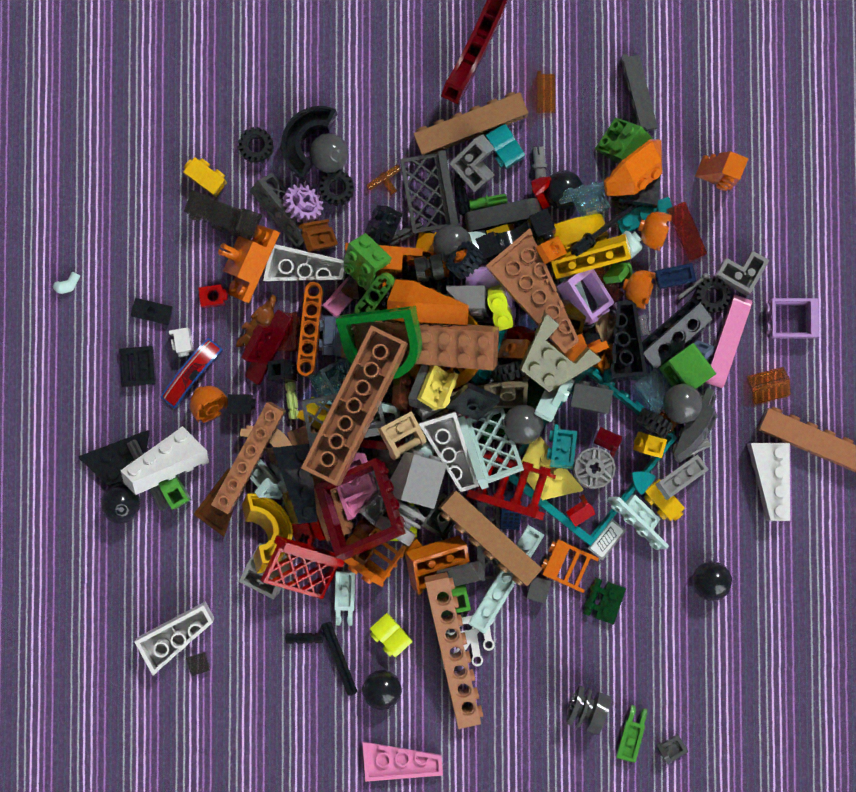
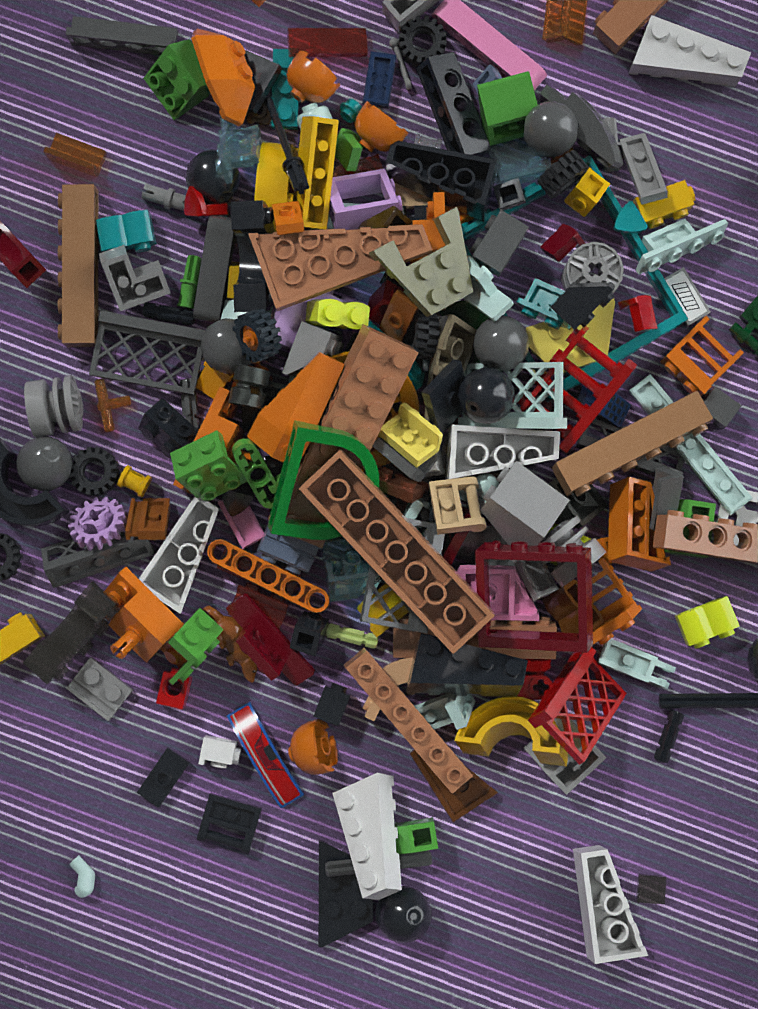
camera: 70 degrees left, 0 degrees up
none -> light grey wheel [24,375,83,437]
none -> light grey plate [66,657,134,721]
none -> yellow bush [117,465,152,498]
none -> bright green bracket [168,608,224,685]
none -> teal plate [340,98,362,123]
none -> black piece [458,367,515,424]
none -> black slope [493,177,526,211]
none -> black slope [551,282,615,330]

